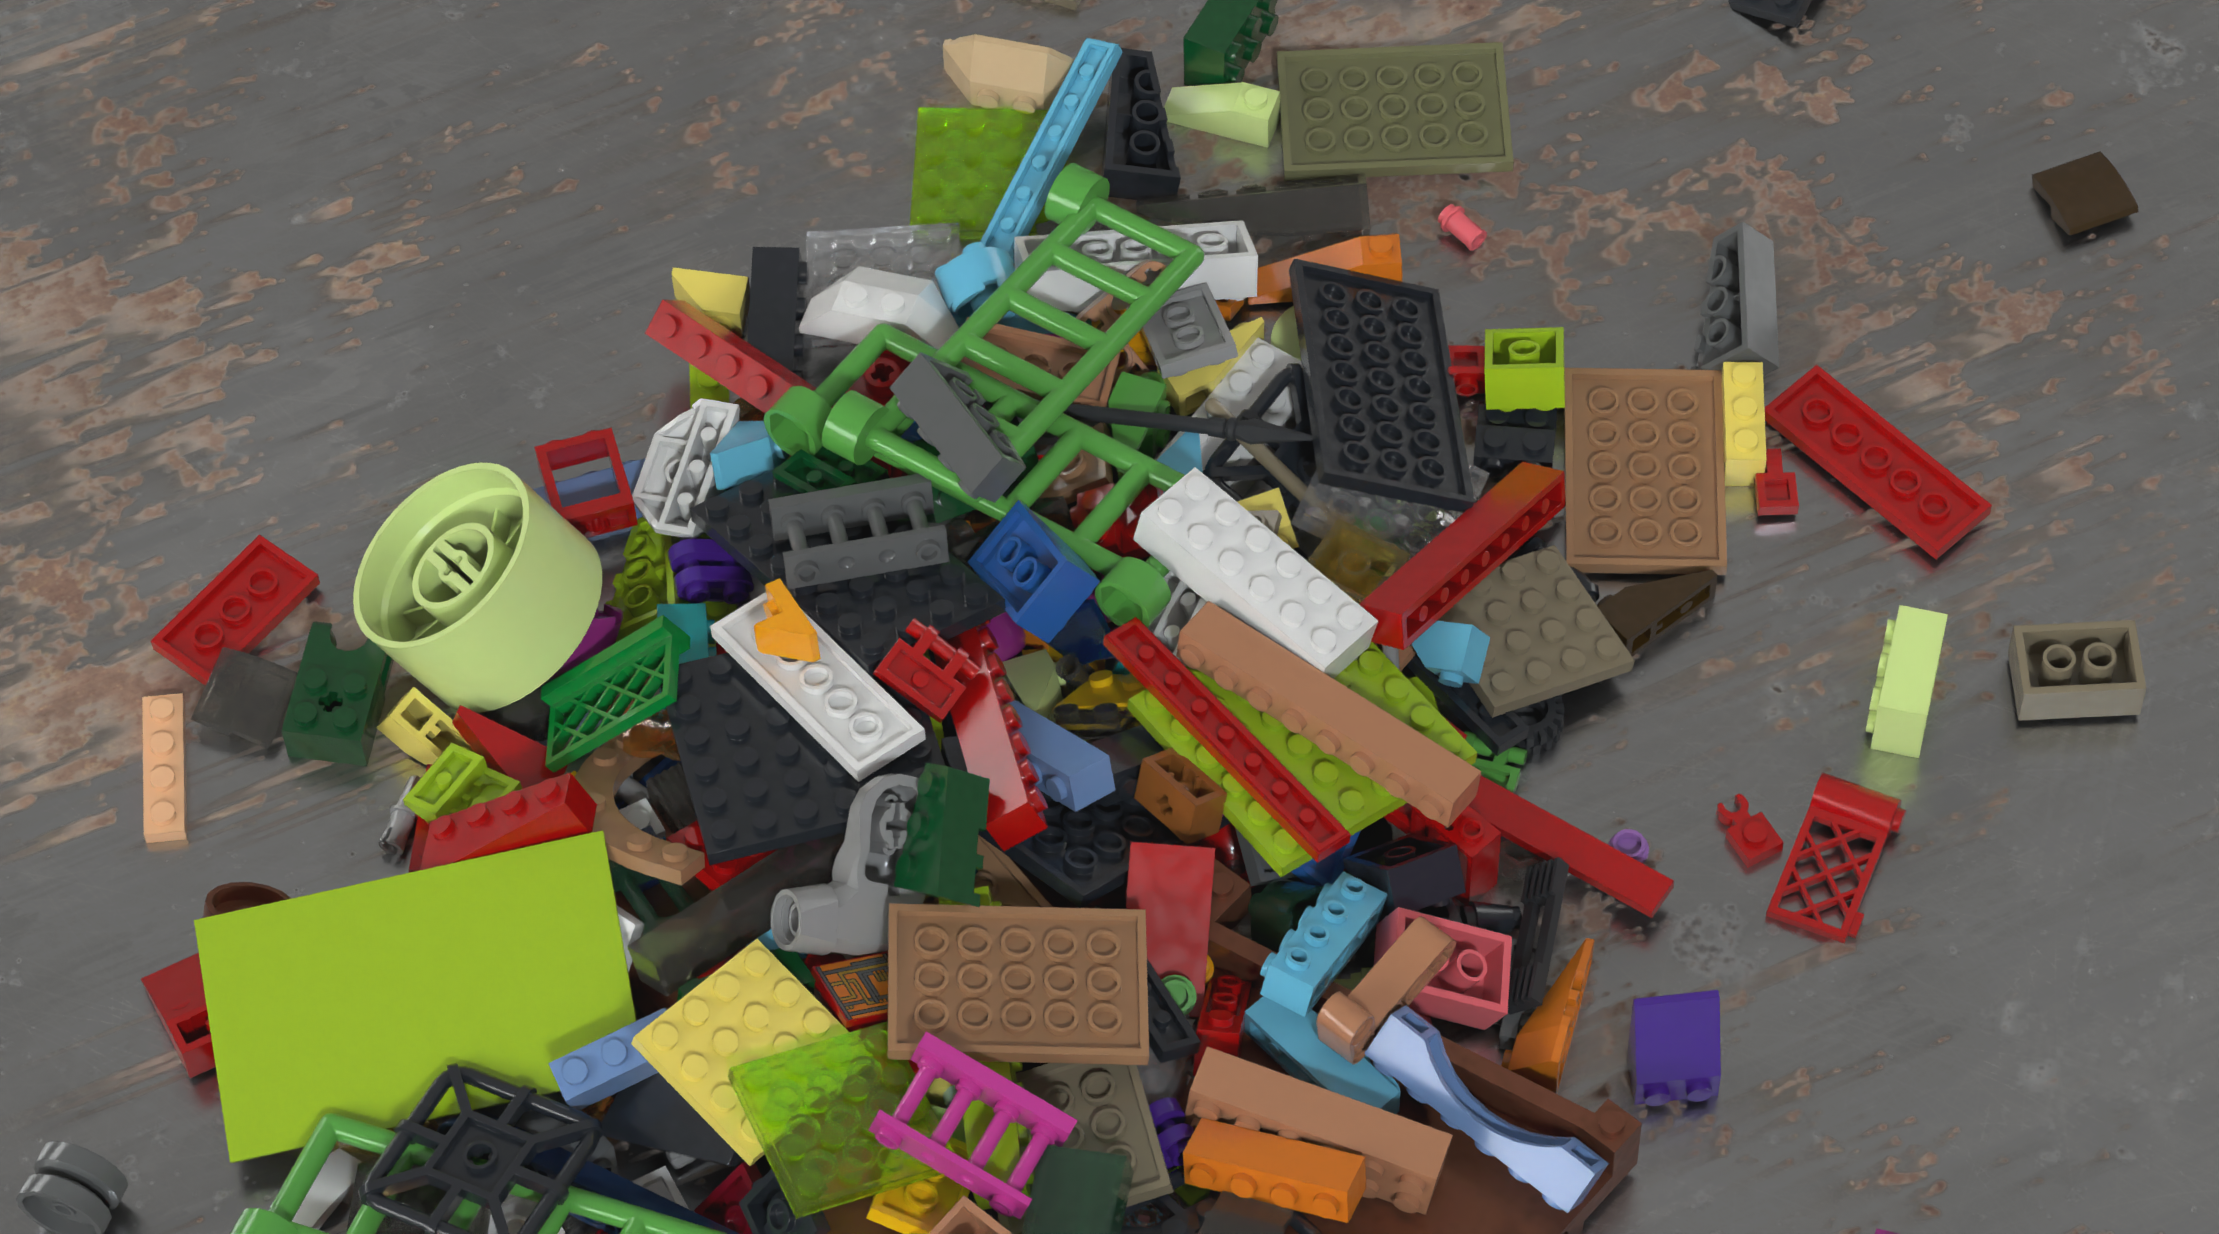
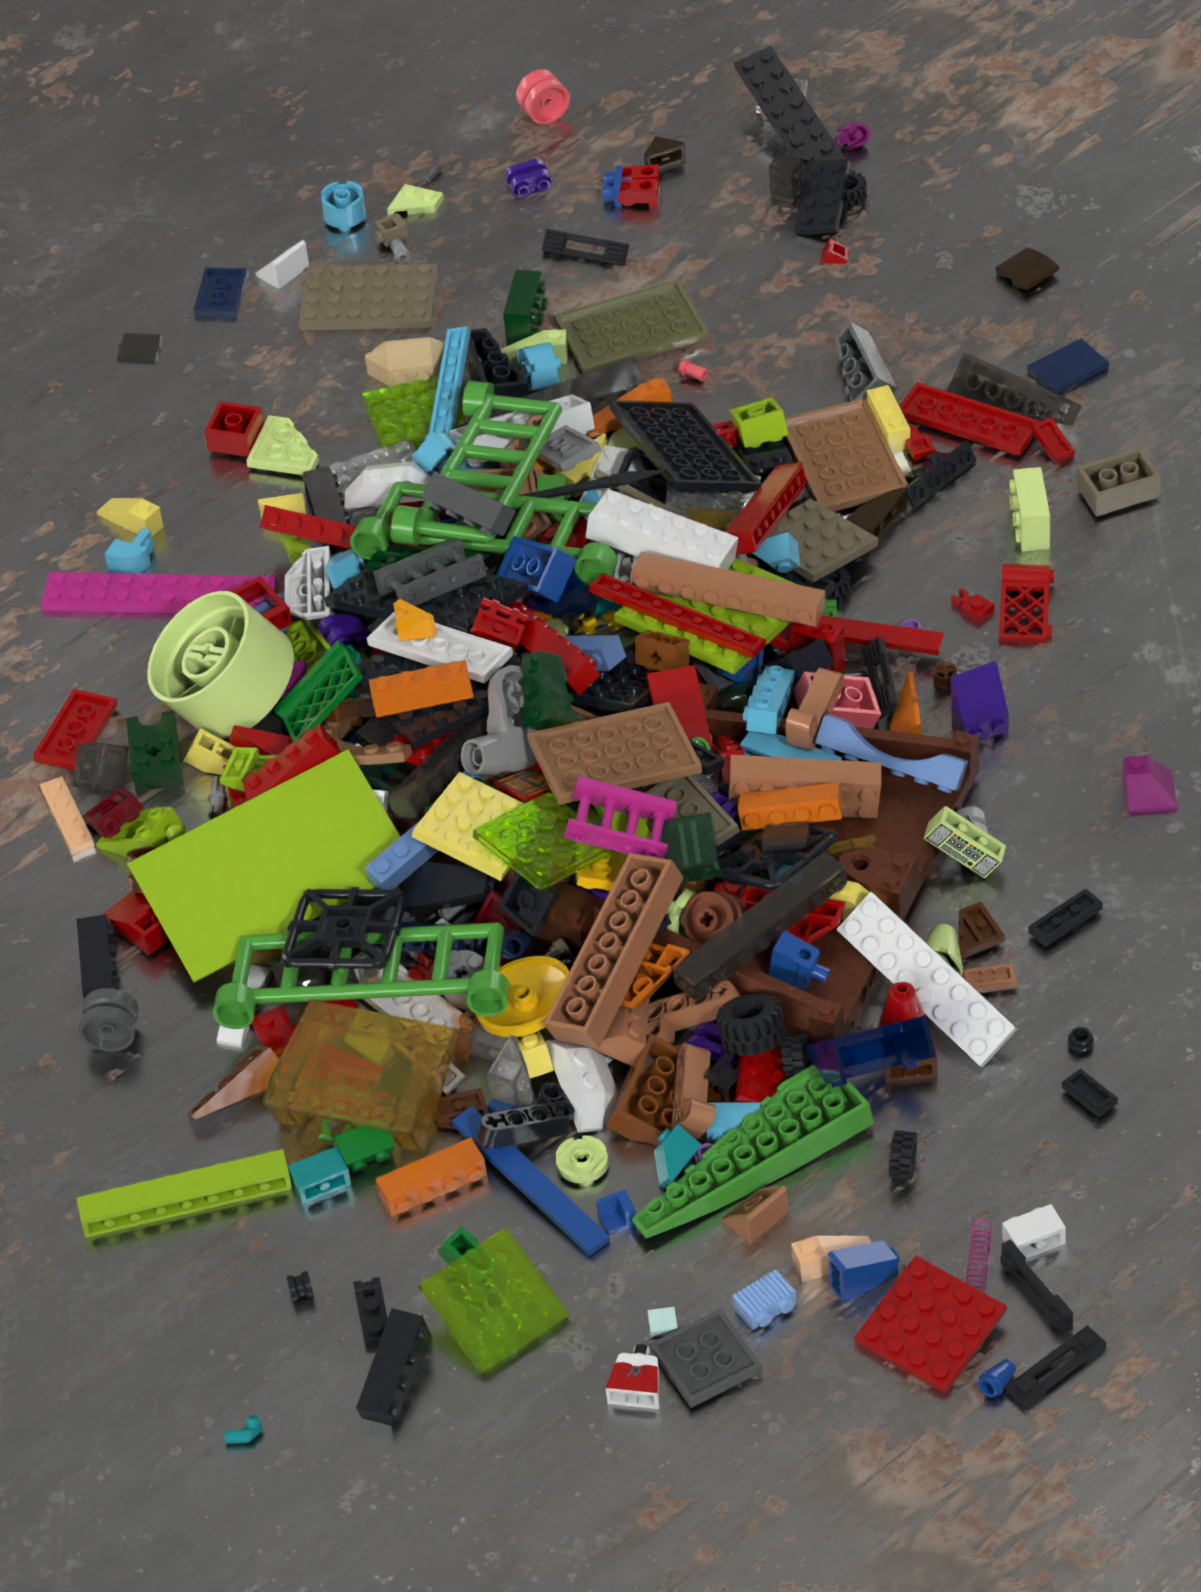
camera: 15 degrees left, 10 degrees down
none -> dark pink plate [41,572,278,614]
none -> black brick [76,914,120,999]
none -> dark red plate [82,787,144,839]
none -> lime slope [96,807,186,857]
none -> light yellow slope [97,498,164,537]
none -> medium azure brick [104,528,154,573]
none -> red brick [205,401,265,457]
none -> yellowish green plate [246,415,319,475]
none -> orange brick [369,660,474,717]
none -> medium azure brick [517,342,561,392]
none -> red slope [821,239,849,264]
none -> black bracket [904,441,976,508]
none -> reddish brown wheel [933,662,957,692]
none -> clear smoke wedge [947,352,1082,426]
none -> dark blue tile [1027,338,1109,395]
none -> red plate [1031,417,1075,465]

